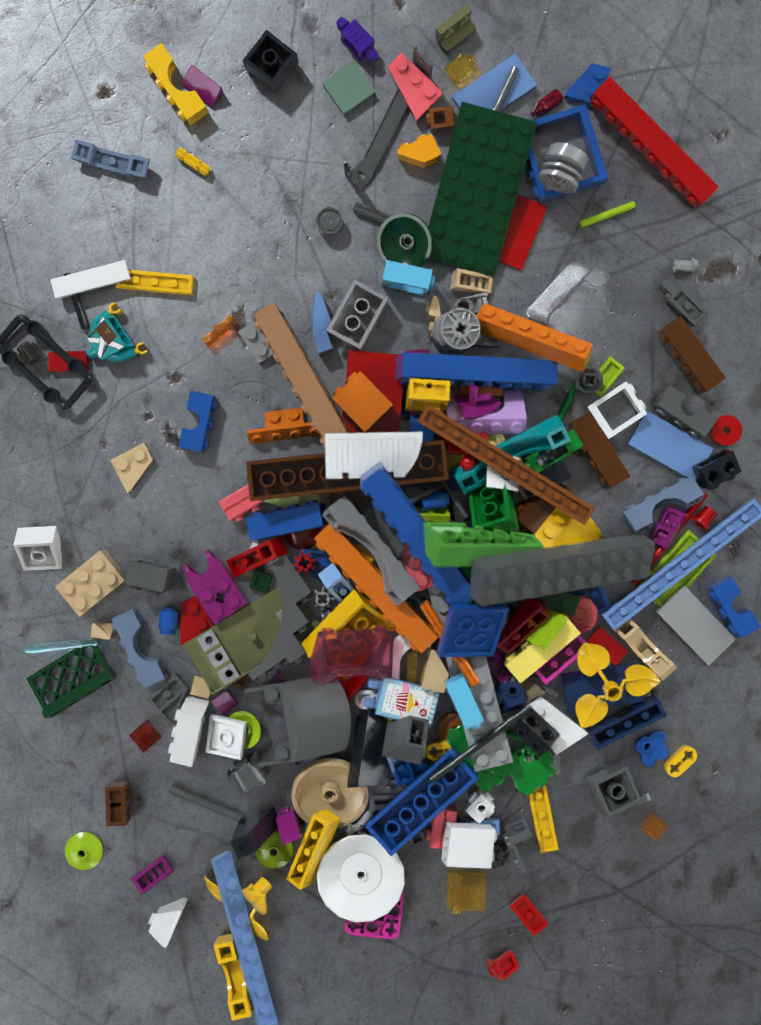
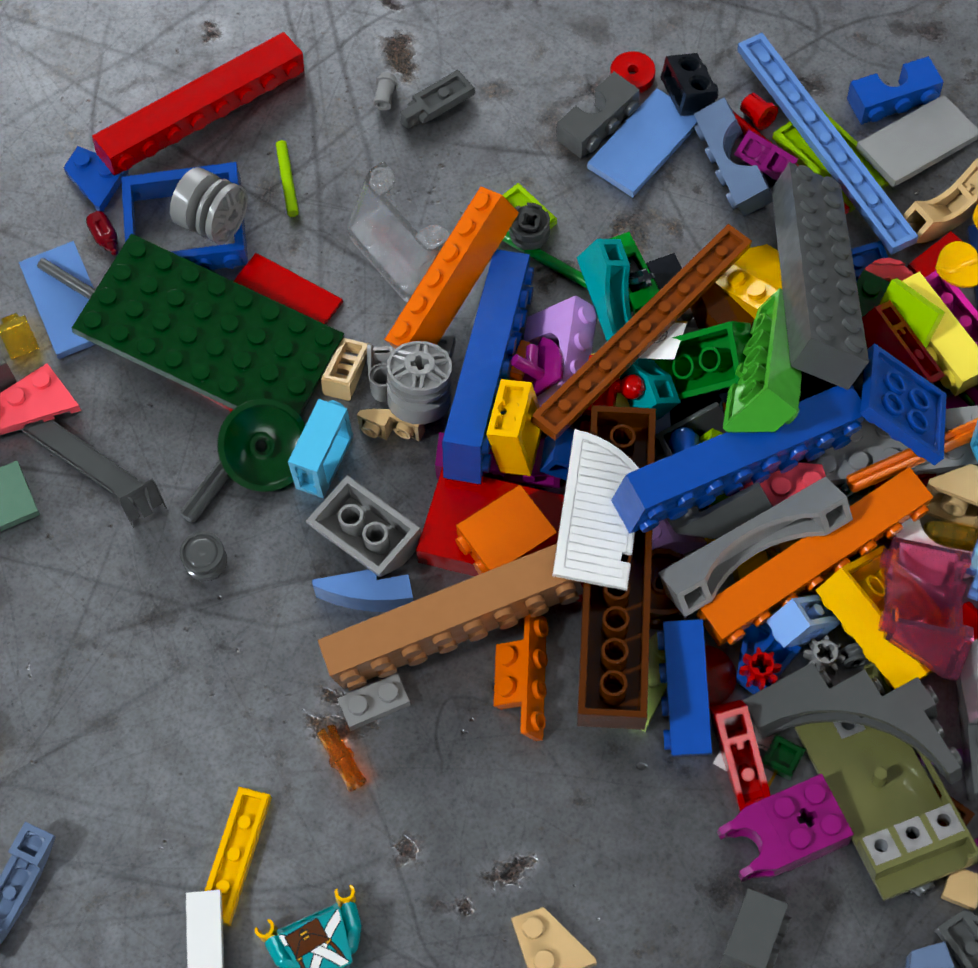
camera: 75 degrees left, 25 degrees down
blue brick [158,606,179,635] -> none
yellow axle [175,147,211,176] -> none
blue arch [178,390,218,453] -> none
red wing [180,595,214,645] -> none
coral brick [219,484,265,523] -> none
light orange slope [397,133,442,168] -> none
dark orange brick [426,106,455,129] -> none
reddish brown brick [567,411,630,489] -> none
white window [584,382,647,439] -> none
reddish brown brick [657,315,726,393] -> none

